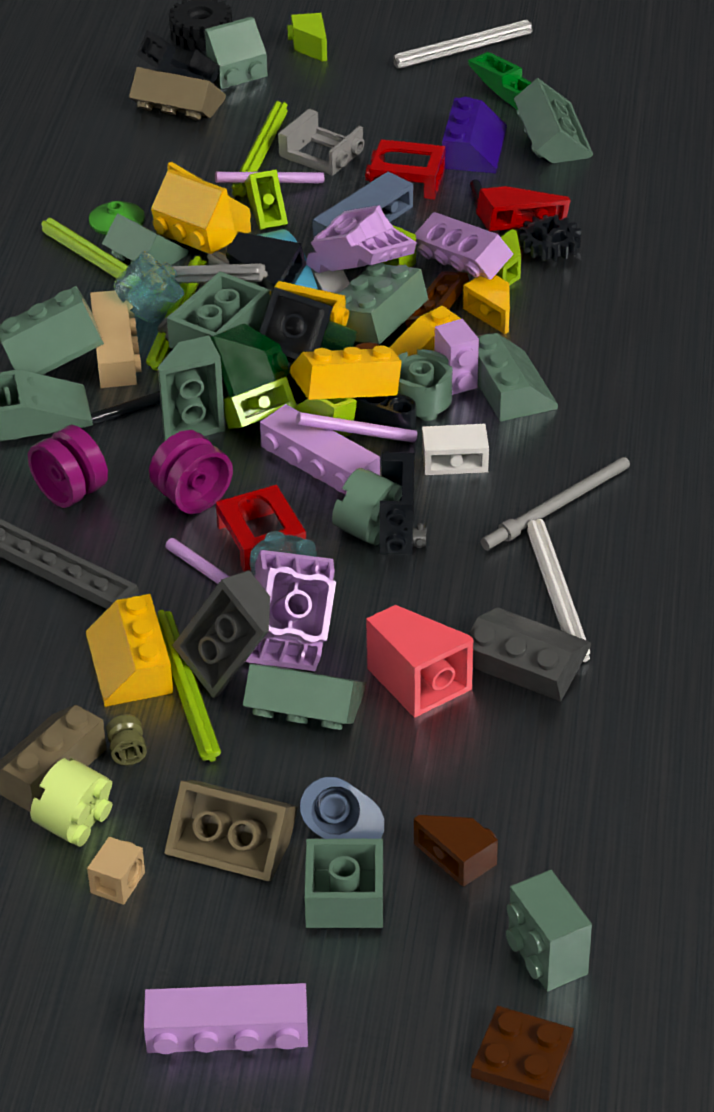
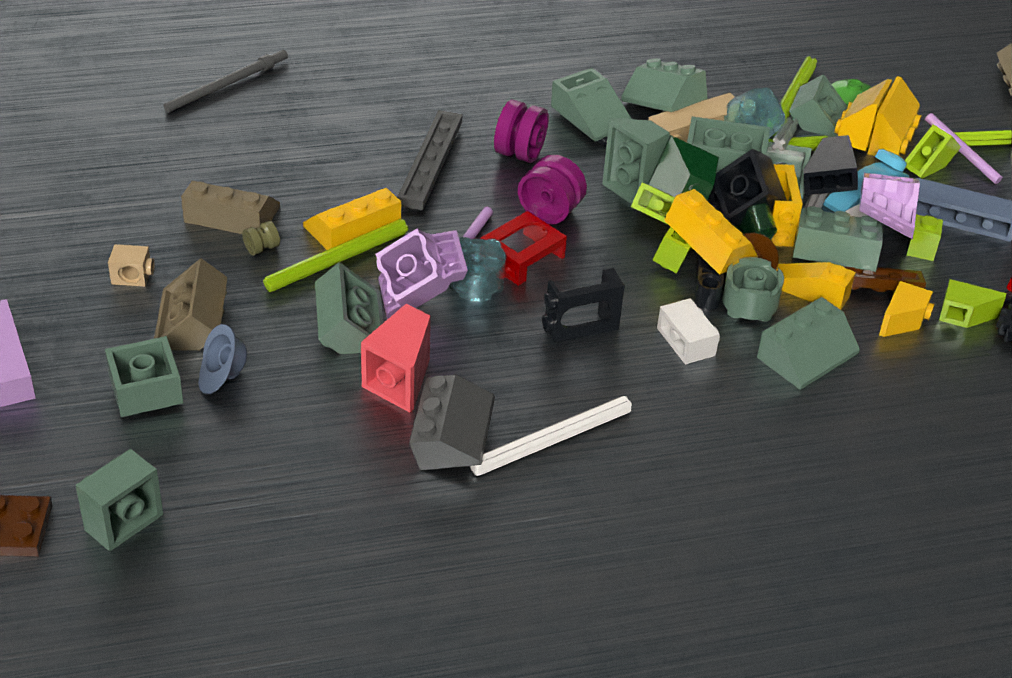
camera: 65 degrees right, 0 degrees up
yellowish green brick [30,758,113,847] -> none
dark grey slope [172,570,270,698] -> none
lavender brick [260,404,380,495] -> none
lavender bar [296,412,417,443] -> none
sand green brick [332,468,402,546] -> none
dark grey piece [413,523,427,548] -> none
reddish brown slope [414,815,498,887] -> none
lavender brick [415,212,513,280] -> none
lavender brick [435,318,479,395] -> none
light grey bar [481,457,630,550] -> none
none -> medium azure tile [875,149,907,172]

